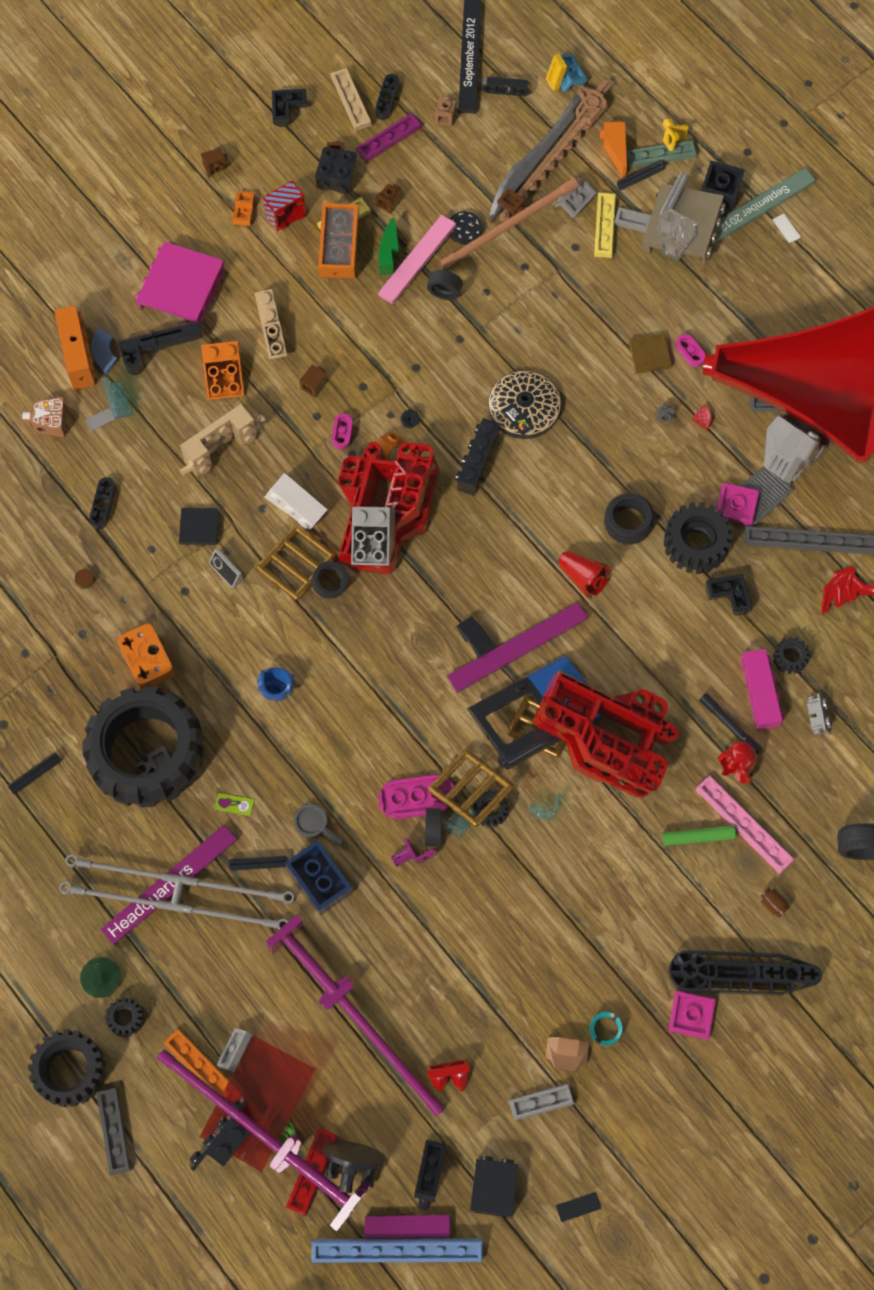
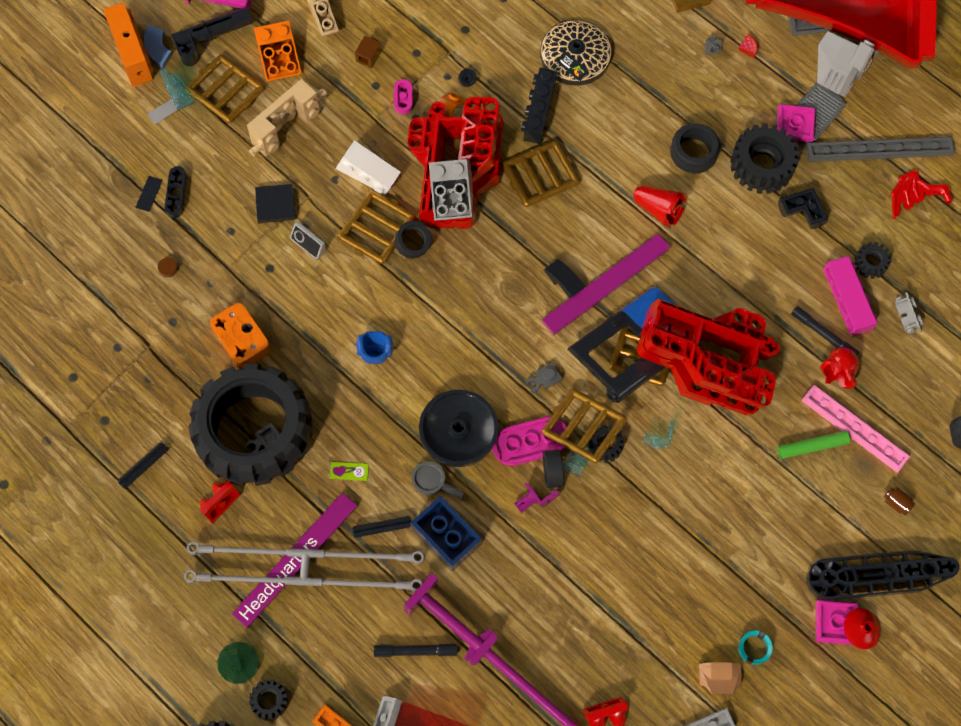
camera: 10 degrees left, 0 degrees up
nougat torso [22,397,67,437] -> none
none -> black sticker [135,176,162,212]
none -> pearl gold bar [185,54,264,123]
none -> red tile [200,481,241,524]
none -> black piece [374,644,457,657]
none -> black dish [419,390,498,467]
none -> pearl gold bar [502,140,580,207]
none -> dark grey plate [525,363,562,394]
none -> red dish [844,608,880,650]

